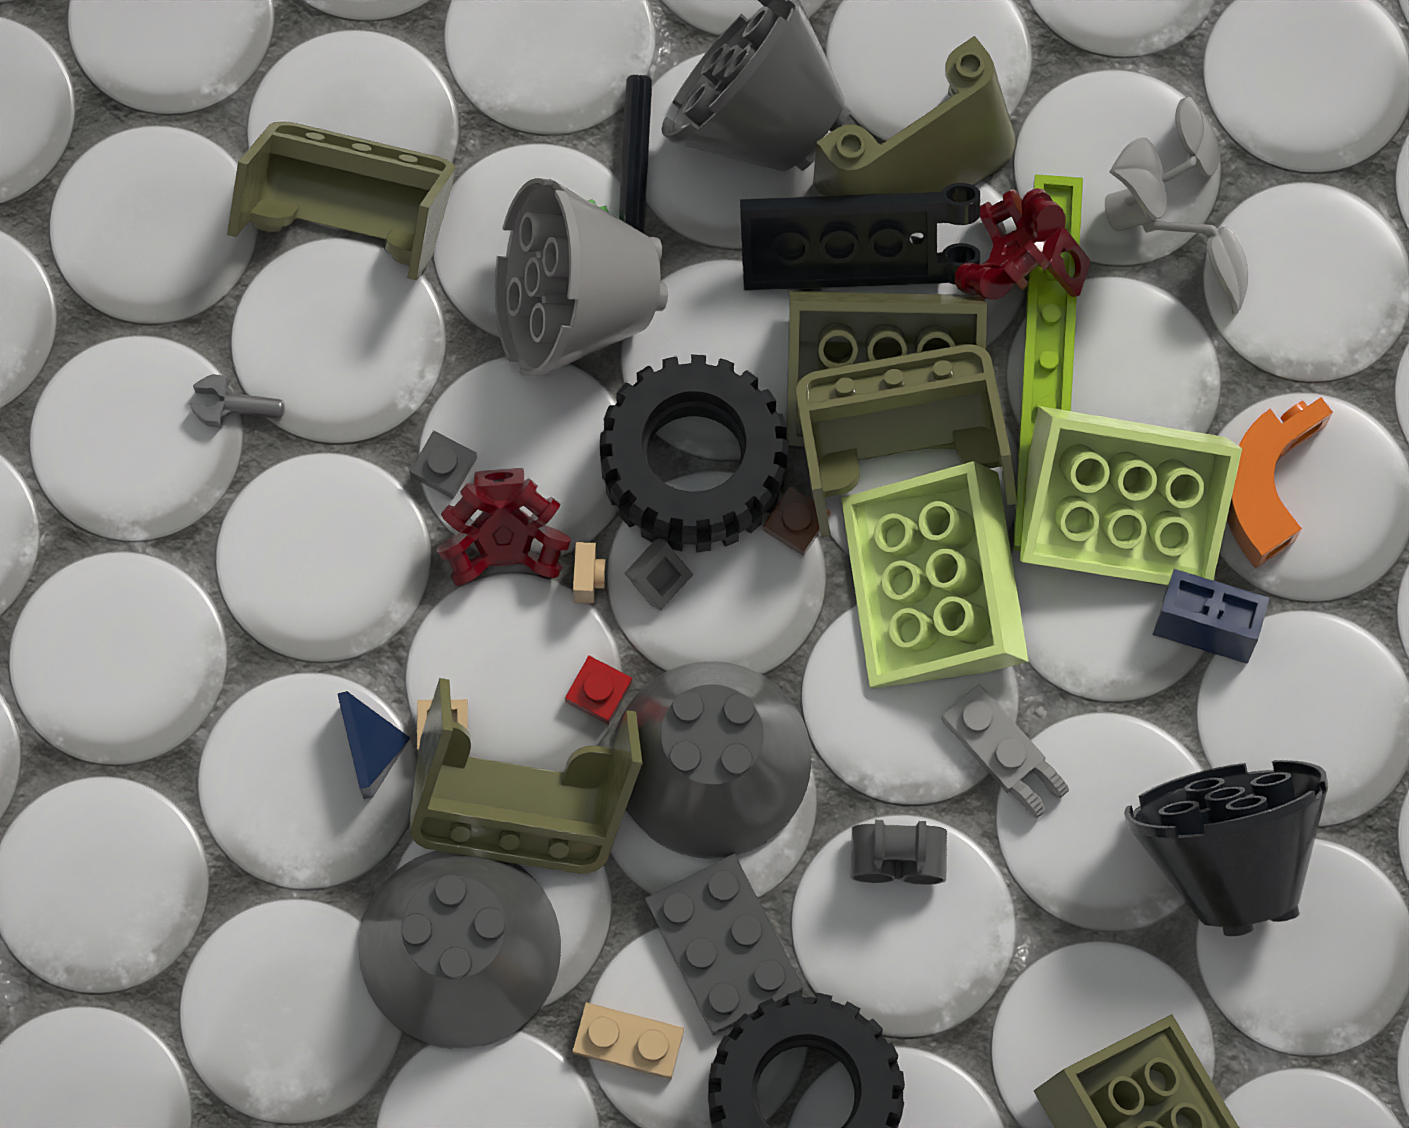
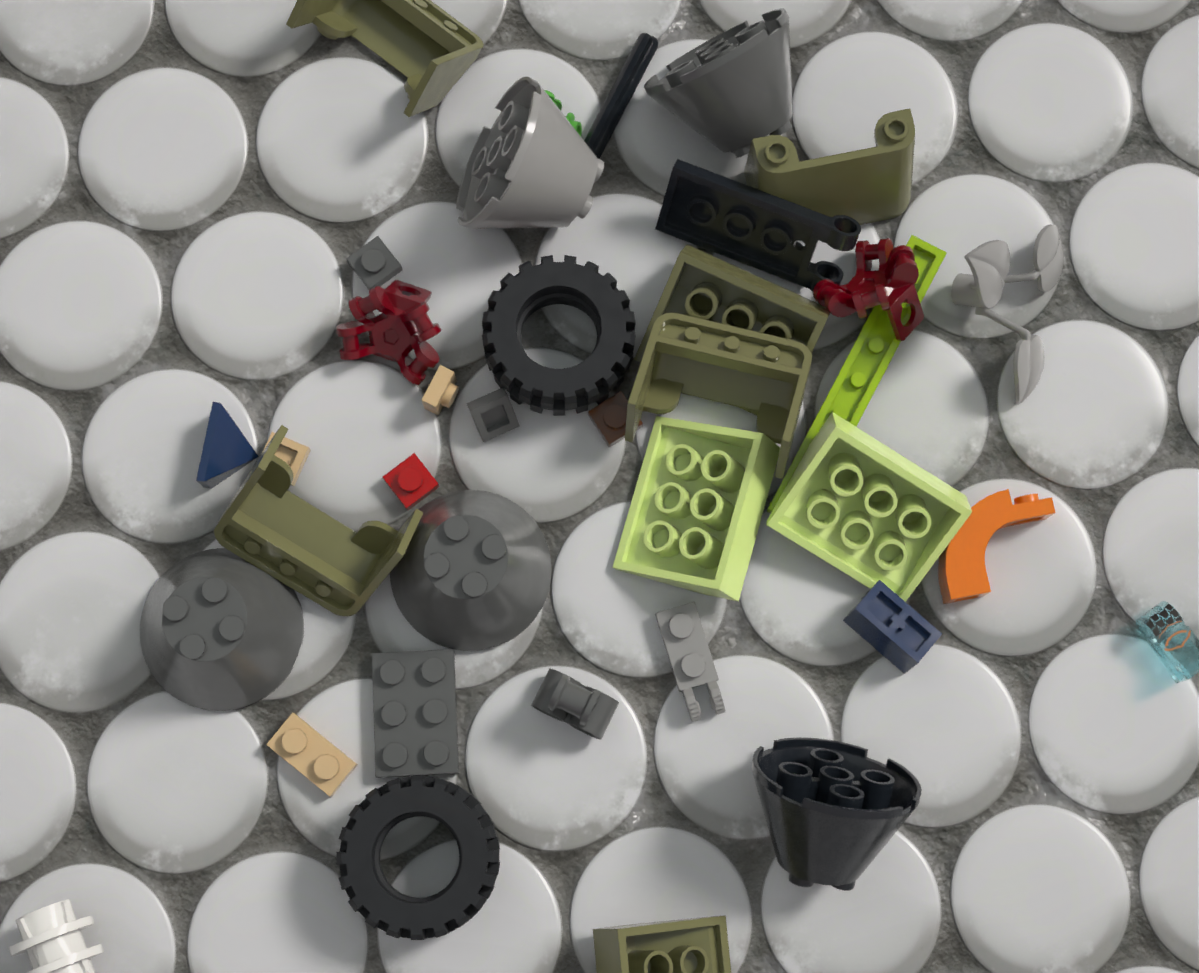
camera: 20 degrees right, 5 degrees up
flat silver bar [190,374,285,428] -> none

